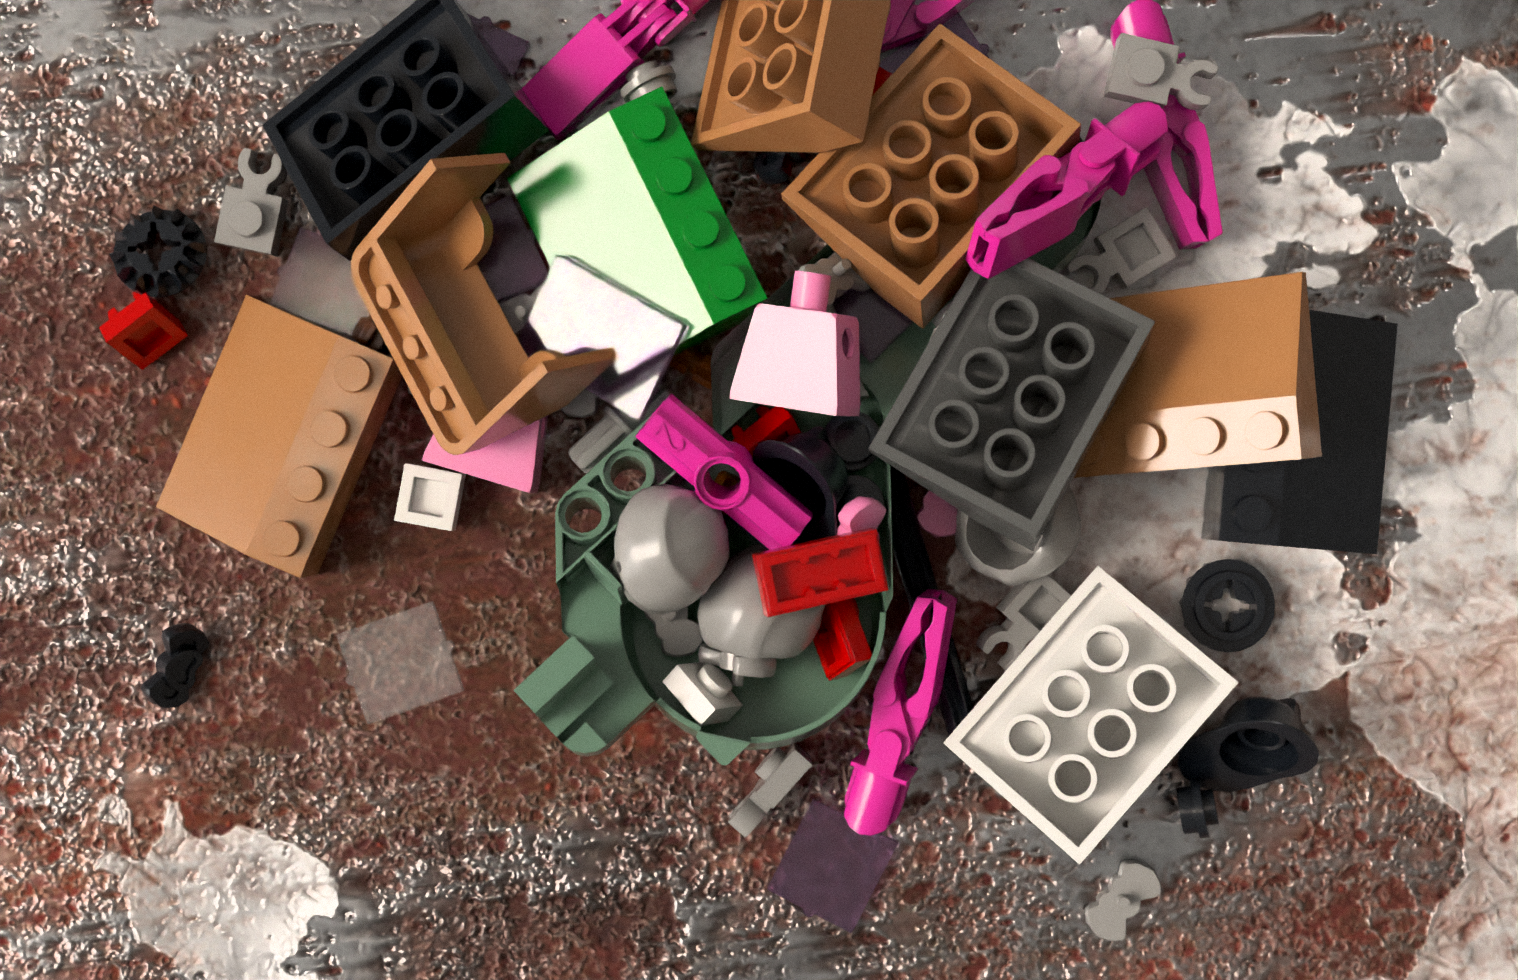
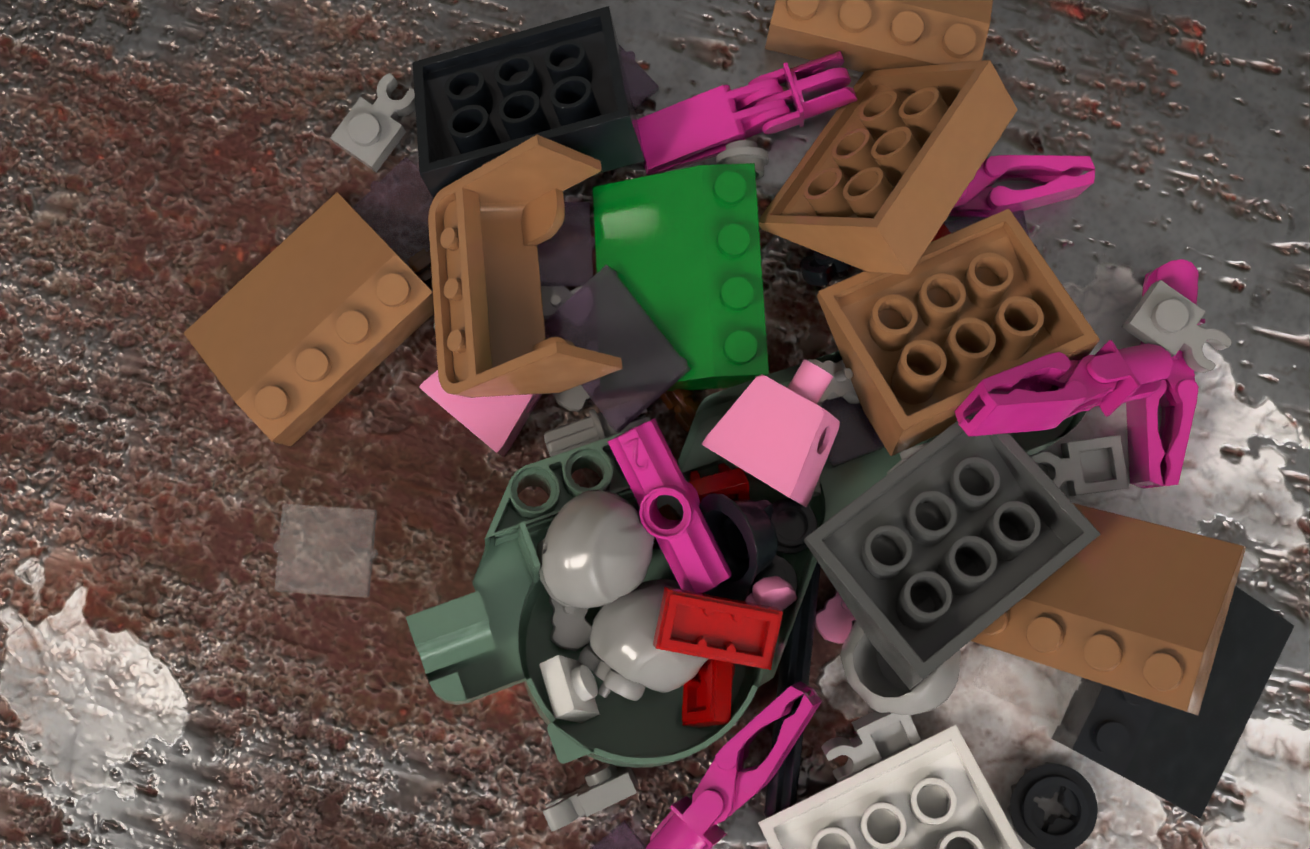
camera: 30 degrees right, 5 degrees down
red tile [99,292,188,370] -> none
black gear [109,205,207,298] -> none
black piece [141,623,209,709] -> none
white plate [394,463,466,531] -> none

